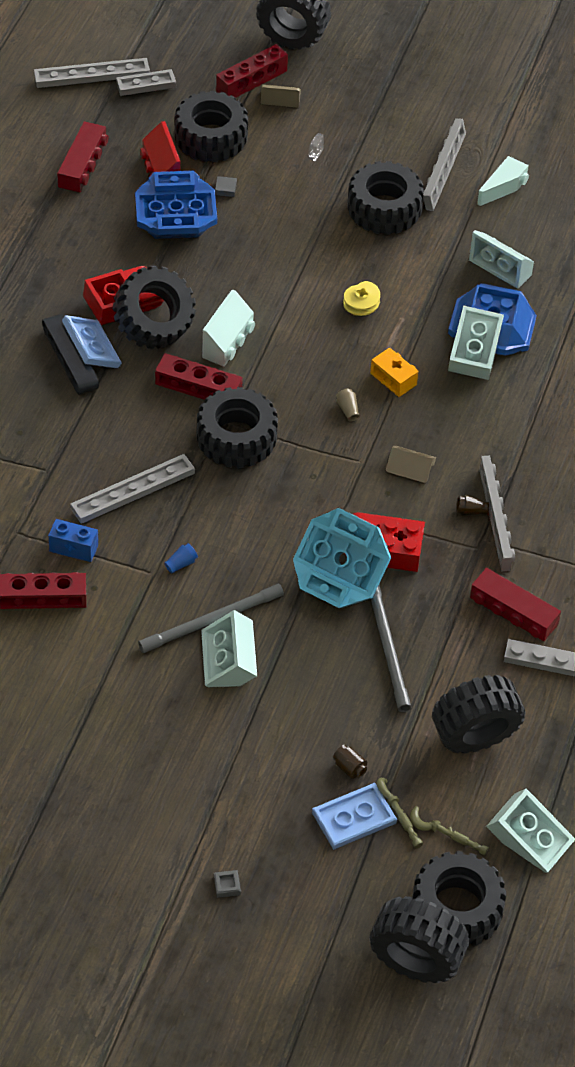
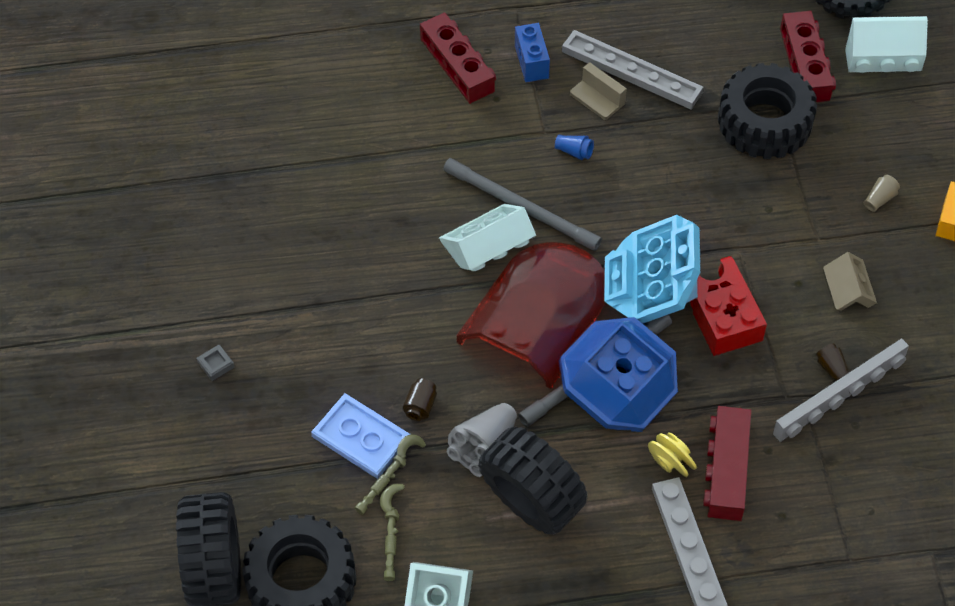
camera: 65 degrees right, 5 degrees up
none -> light grey cone [447,403,517,477]
none -> clear red windscreen [457,242,605,389]
none -> blue piece [559,317,678,432]
none -> dark tan panel [570,62,627,120]
none -> light yellow piece [648,432,697,477]

